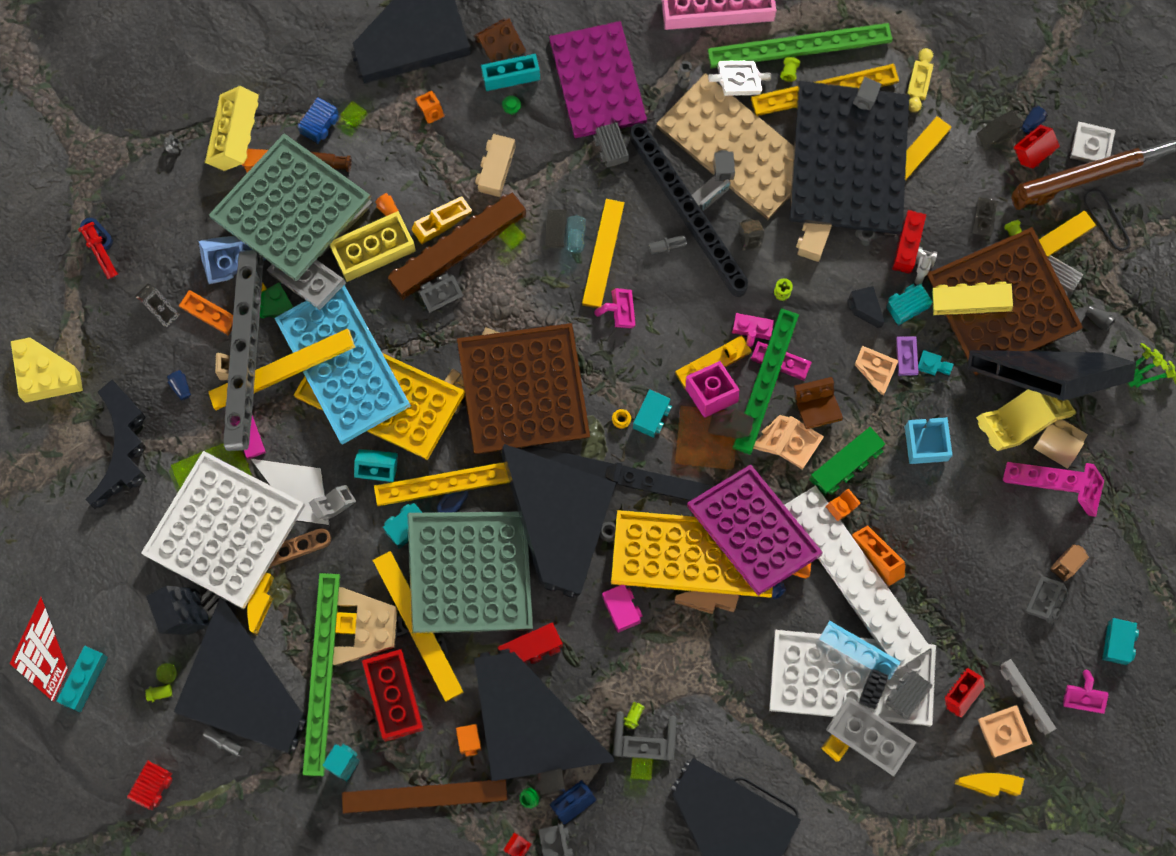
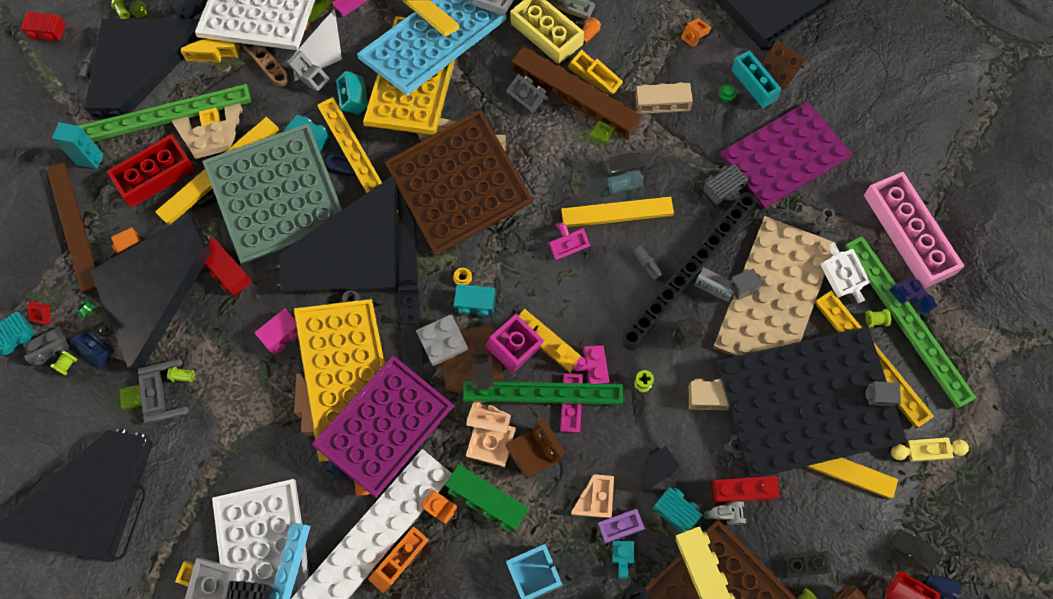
camera: 75 degrees right, 5 degrees down
none -> lime bush [50,350,78,376]
none -> light grey plate [416,314,468,366]
none -> clear blue plate [889,276,938,315]

